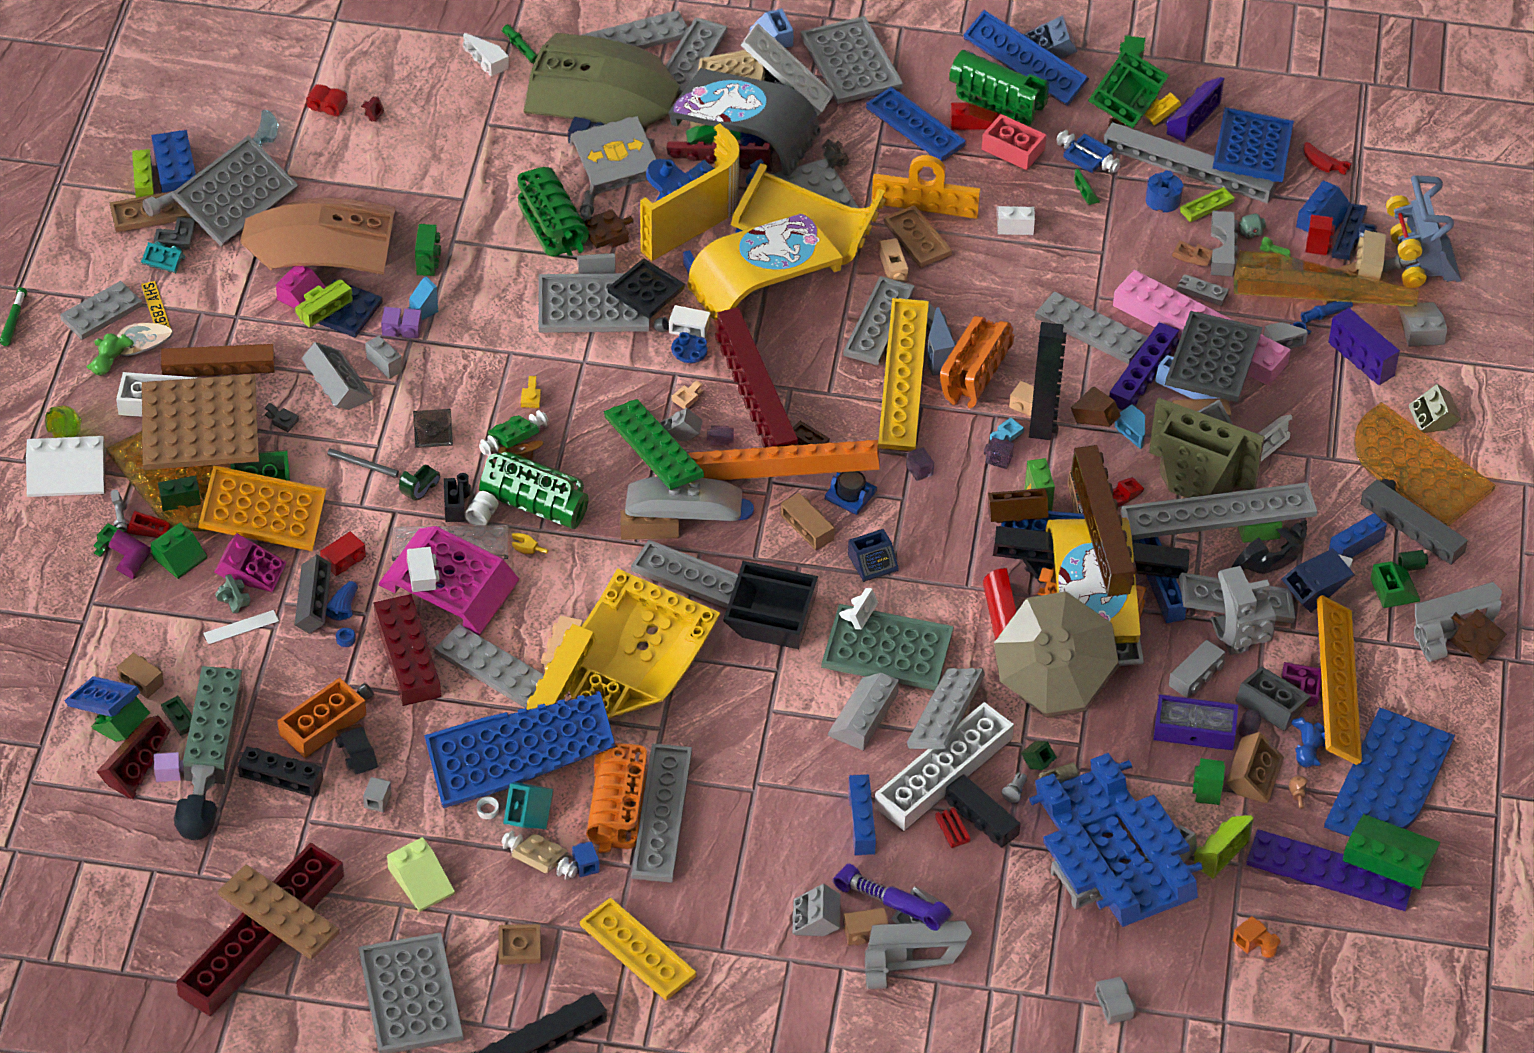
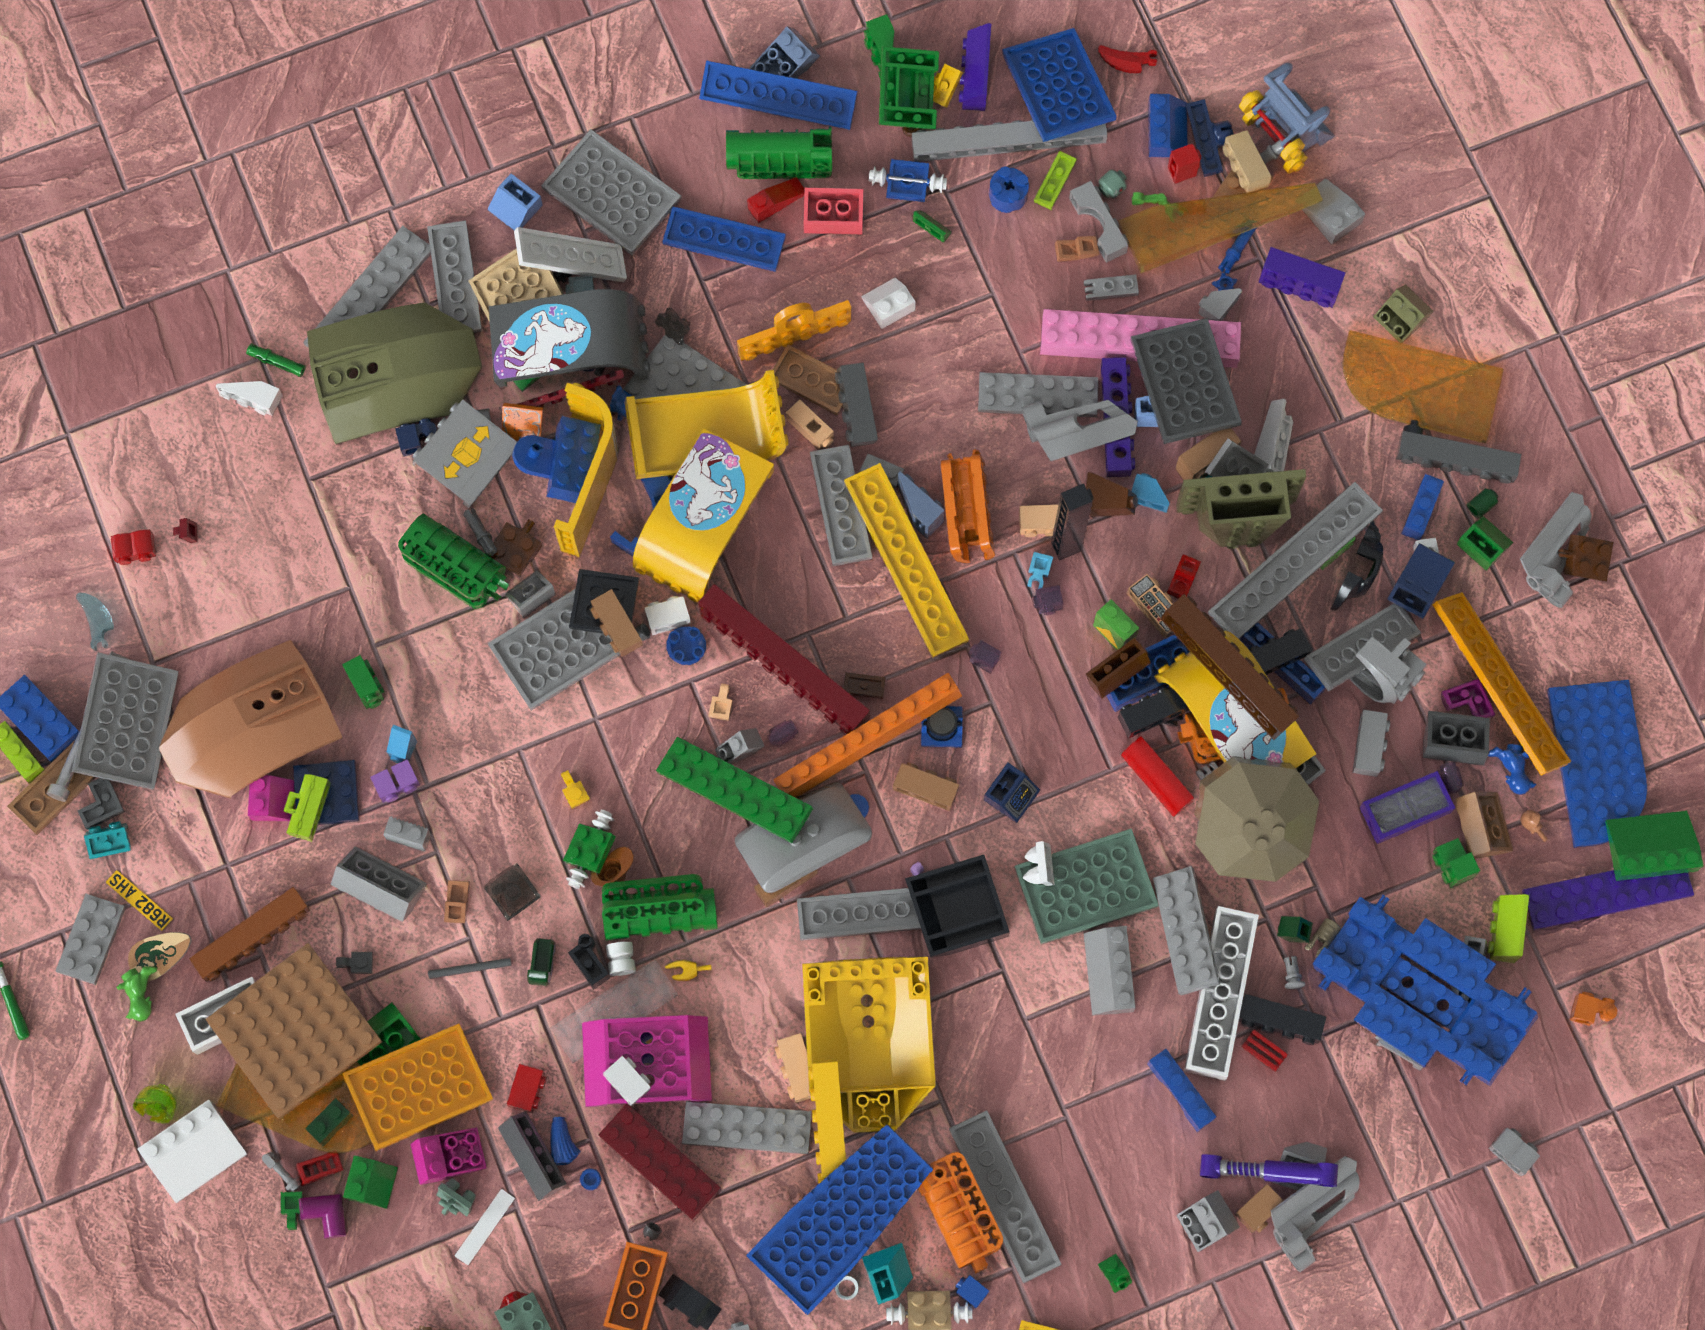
camera: 30 degrees left, 25 degrees up
none -> nougat slope [444,880,470,923]
none -> orange tile [502,403,543,442]
none -> medium nougat brick [590,589,643,657]
none -> dark grey brick [835,363,878,447]
none -> light grey panel [1021,400,1138,461]
none -> green bracket [1098,1254,1132,1293]

